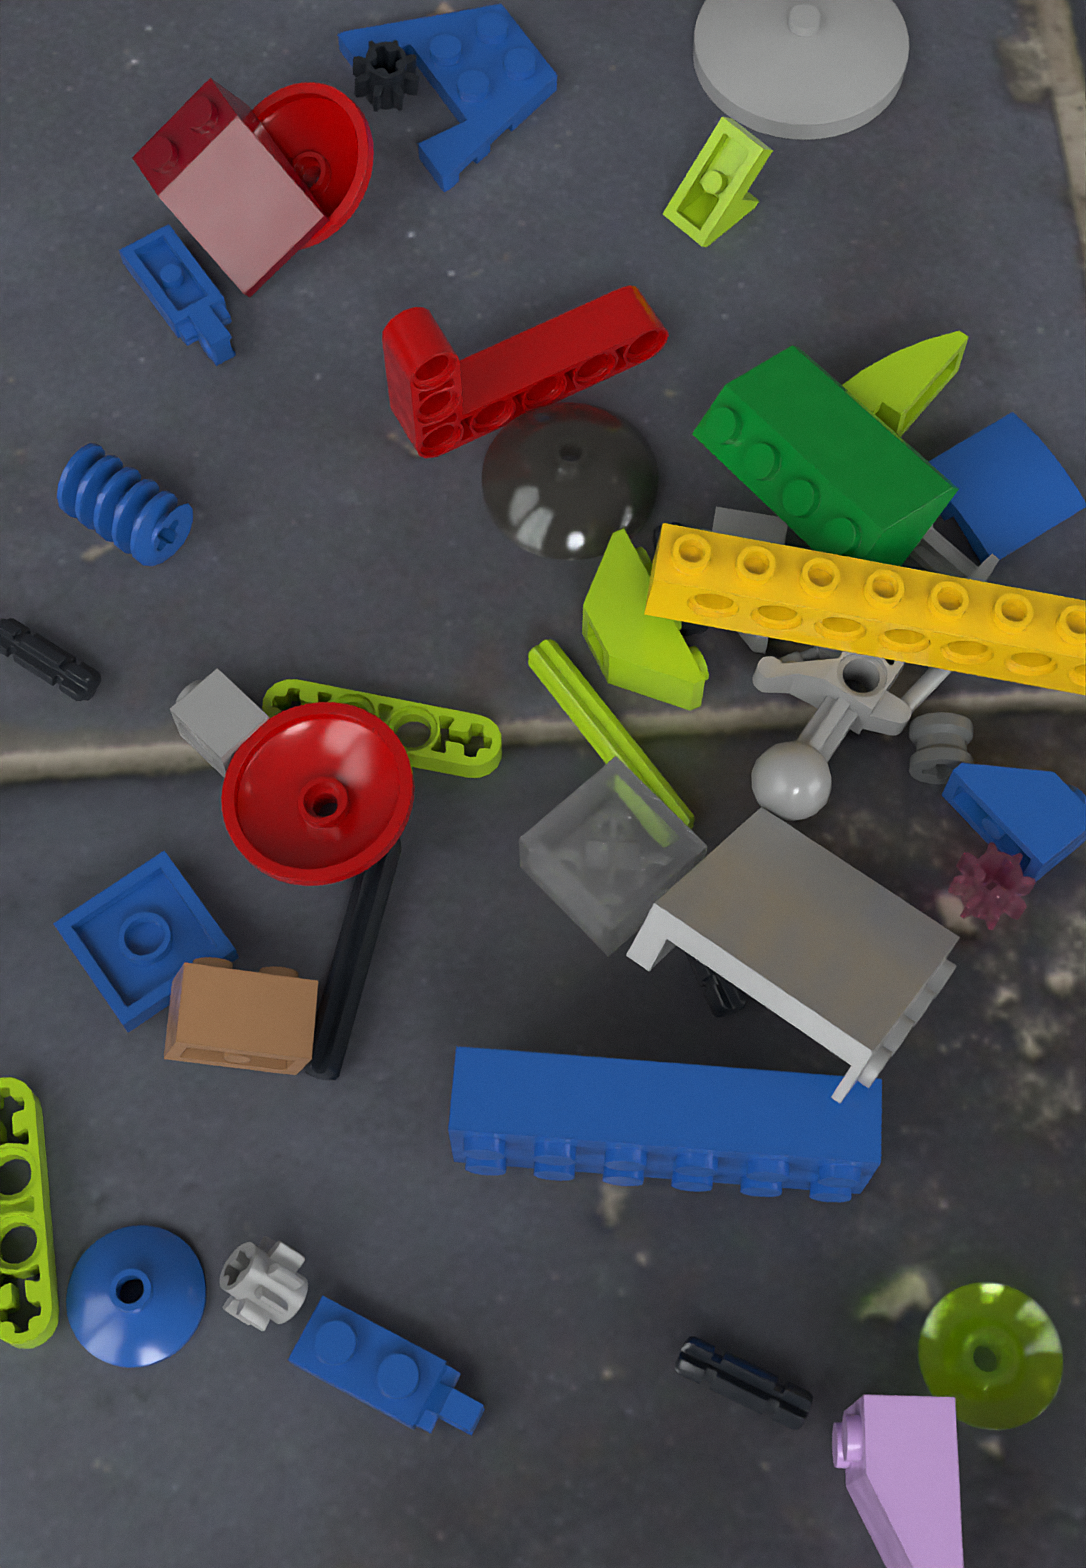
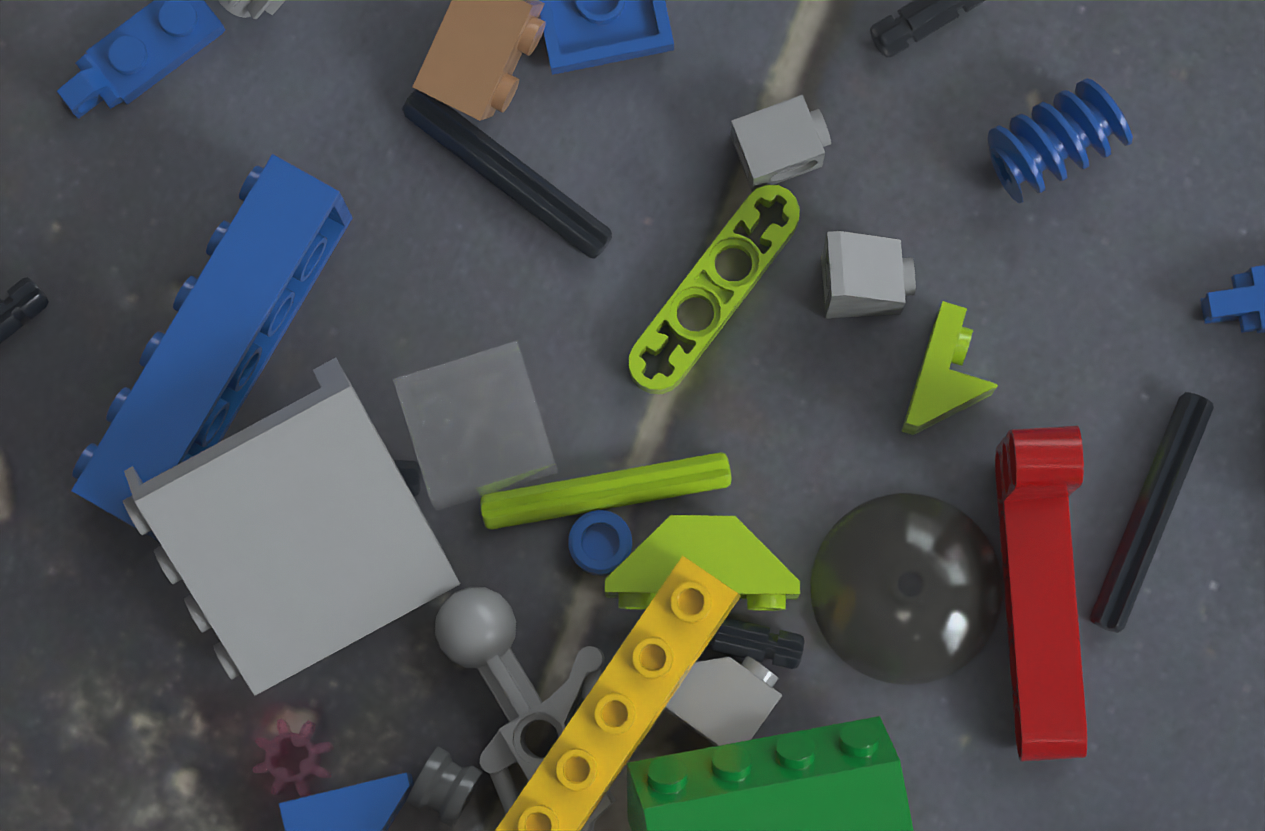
camera: 120 degrees right, 15 degrees up
red dish [221,702,415,886] -> none
none -> blue tile [568,510,633,576]
none -> light grey slope [821,231,916,319]
none -> lime slope [901,301,998,435]
none -> black axle [1090,392,1214,633]

